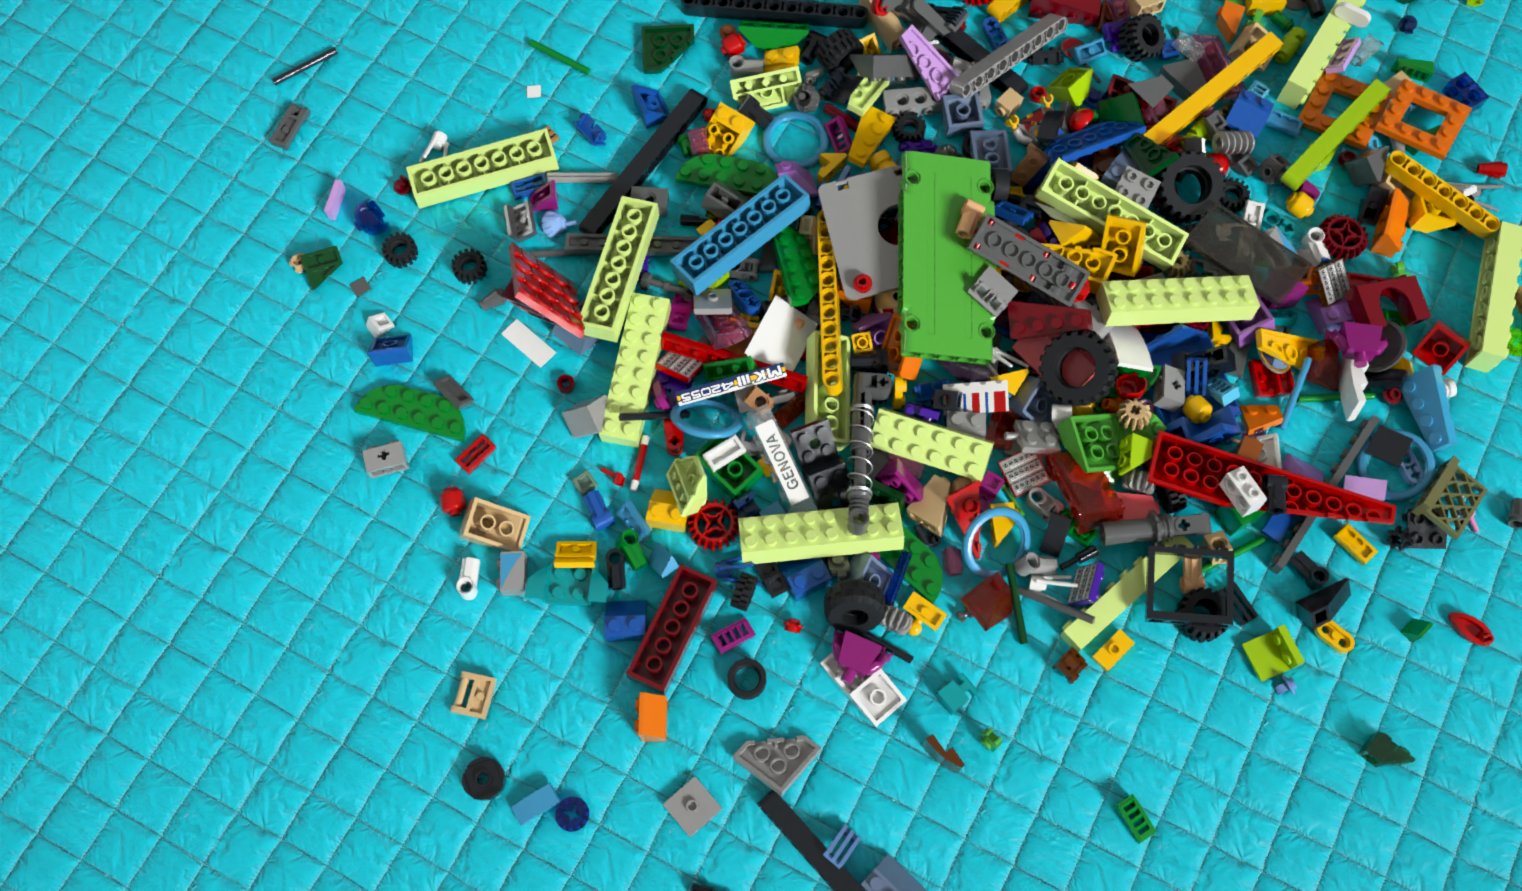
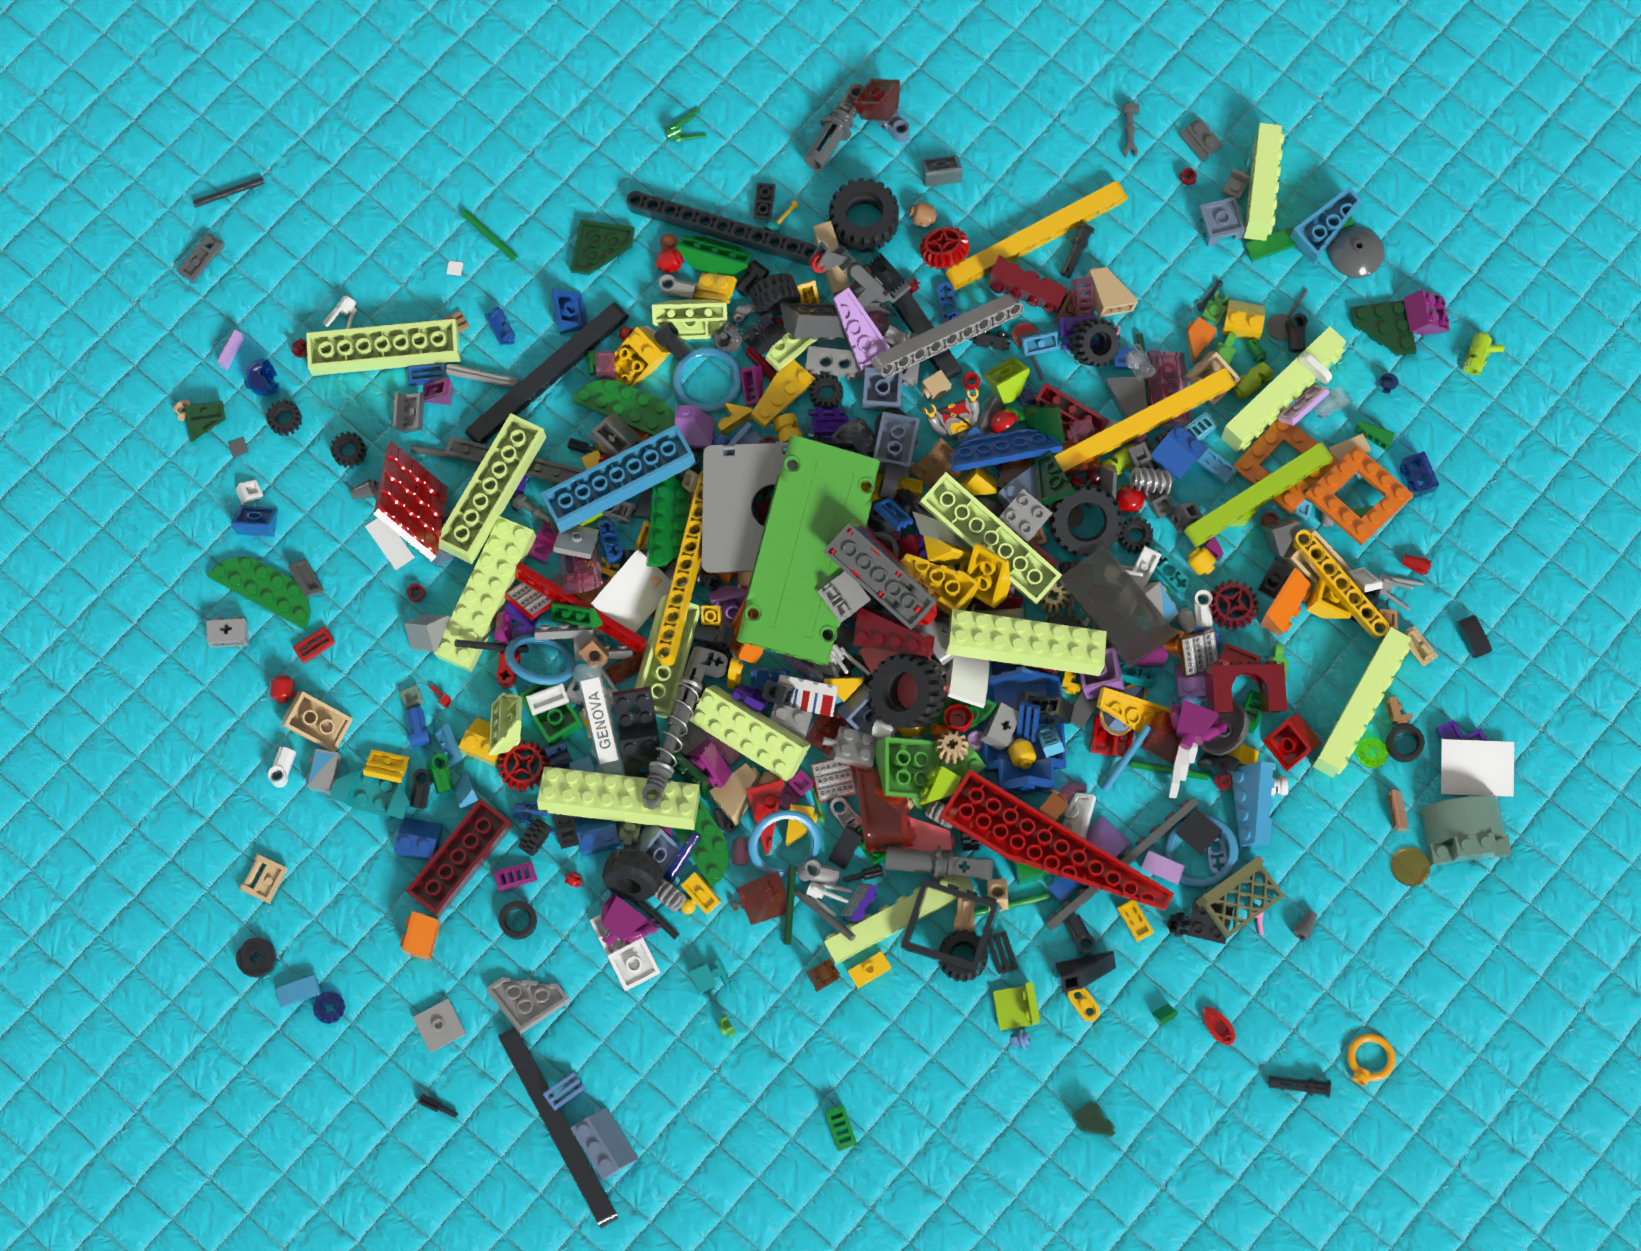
camera: 15 degrees right, 5 degrees up
light blue piece [541,211,578,237] -> none
dark grey brick [630,186,669,217] -> none
red bar [630,435,650,492] -> none
sticker [676,362,787,406] -> none
red plate [853,274,872,293] -> none
slope [922,734,965,773] -> none
light nougat piece [955,198,986,239] -> none
axle [1022,153,1063,195] -> none
black slope [1036,110,1066,143] -> none
dark grey slope [1128,74,1174,108] -> none
white brick [1219,466,1267,517] -> none
orange wing [1239,405,1283,435] -> none
black piece [1262,473,1289,515] -> none

